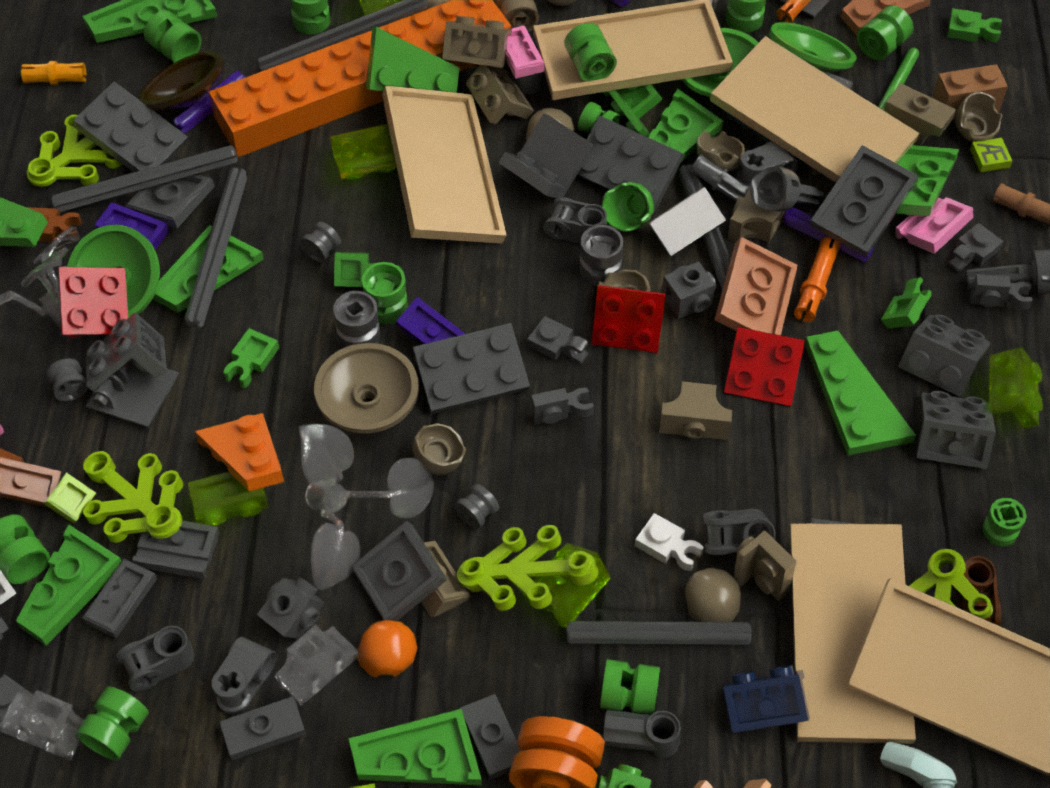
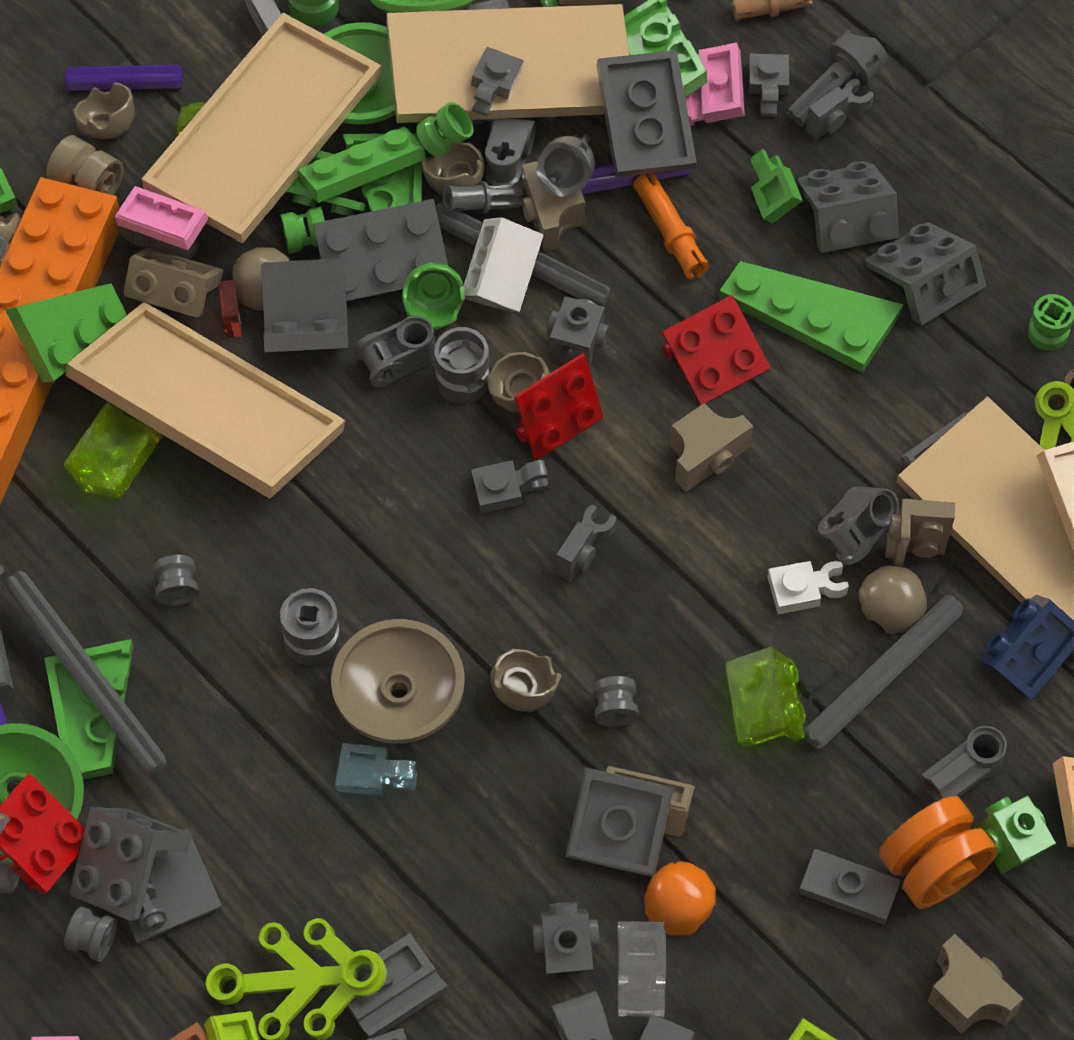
camera: 45 degrees left, 5 degrees up
clear neon green bracket [187,472,269,526] -> none
orange wing [195,413,284,492] -> none
bright green plate [224,328,279,388] -> none
clear plant [299,424,433,590] -> none
bright green plate [334,252,380,287] -> none
bright green wing [349,709,482,785] -> none
bright green wheel [362,262,408,324] -> none
dark purple plate [396,297,465,345] -> none
dark grey plate [413,323,530,415] -> none
dark tan bracket [442,16,512,68] -> none
lime plant [457,525,599,611] -> none
bright green wheel [564,23,617,81] -> none
bright green wheel [600,659,660,715] -> none
nougat plate [715,237,798,335] -> none
clear neon green bracket [989,347,1043,428] -> none
none -> clear red tile [219,280,242,338]
none -> bright green plate [298,126,425,203]
none -> clear light blue plate [335,743,418,795]
none -> bright green wheel [417,102,474,157]
none -> dark grey plate [471,47,524,117]

